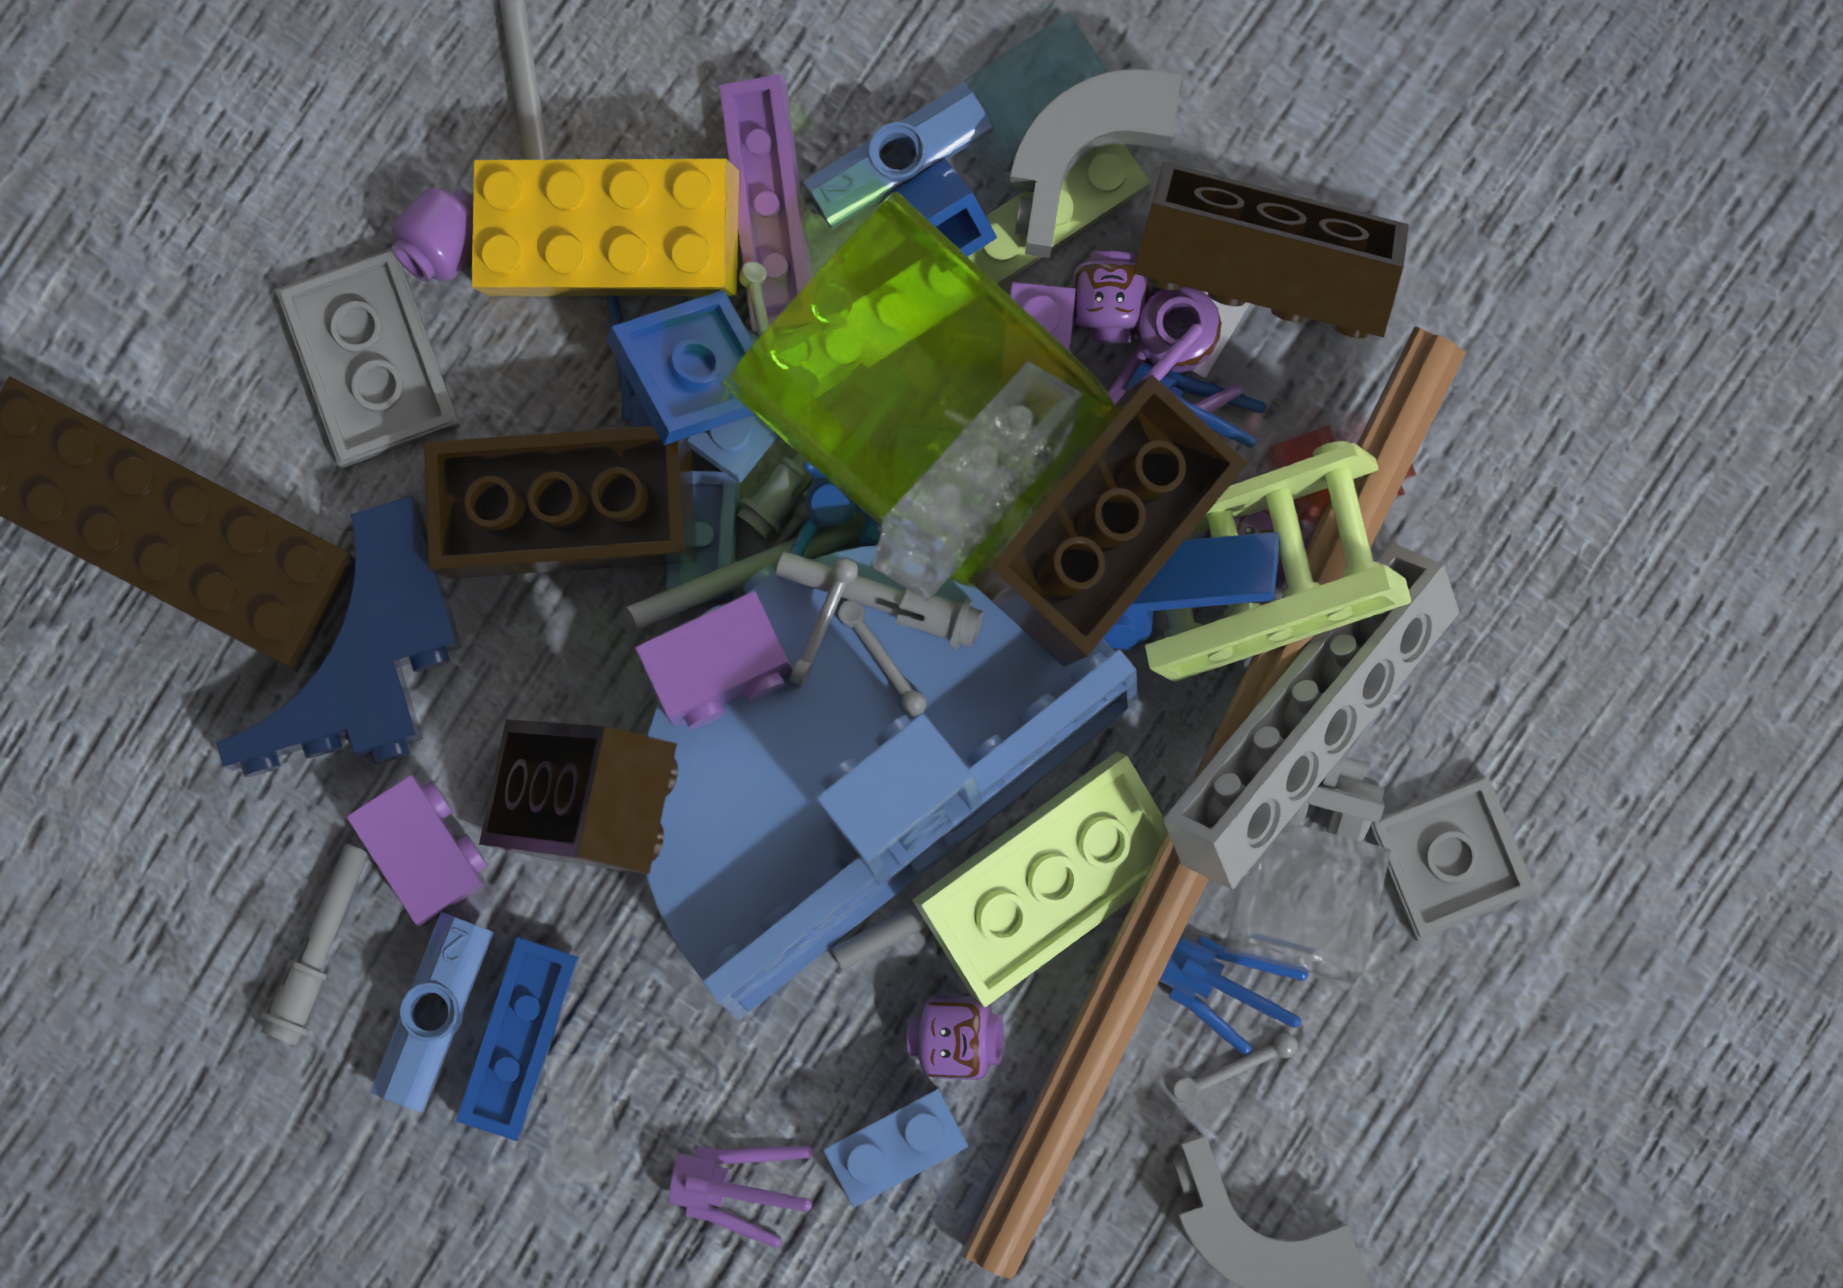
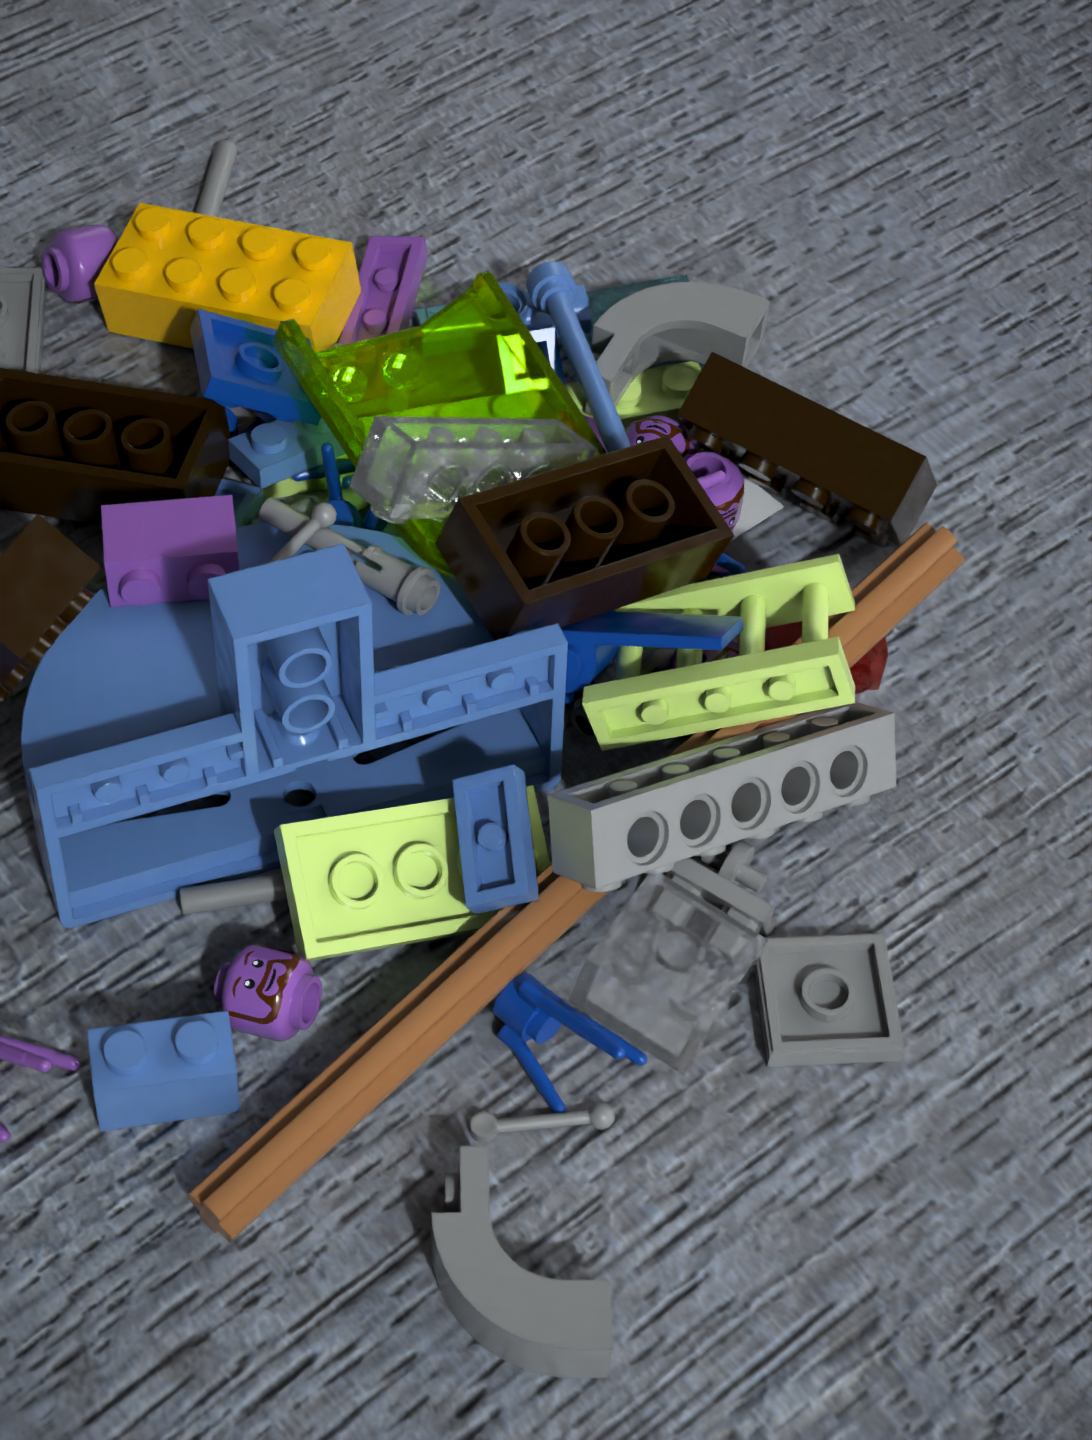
camera: 10 degrees right, 30 degrees down
none -> medium blue plate [452,764,539,914]
none -> medium blue piece [526,261,631,453]

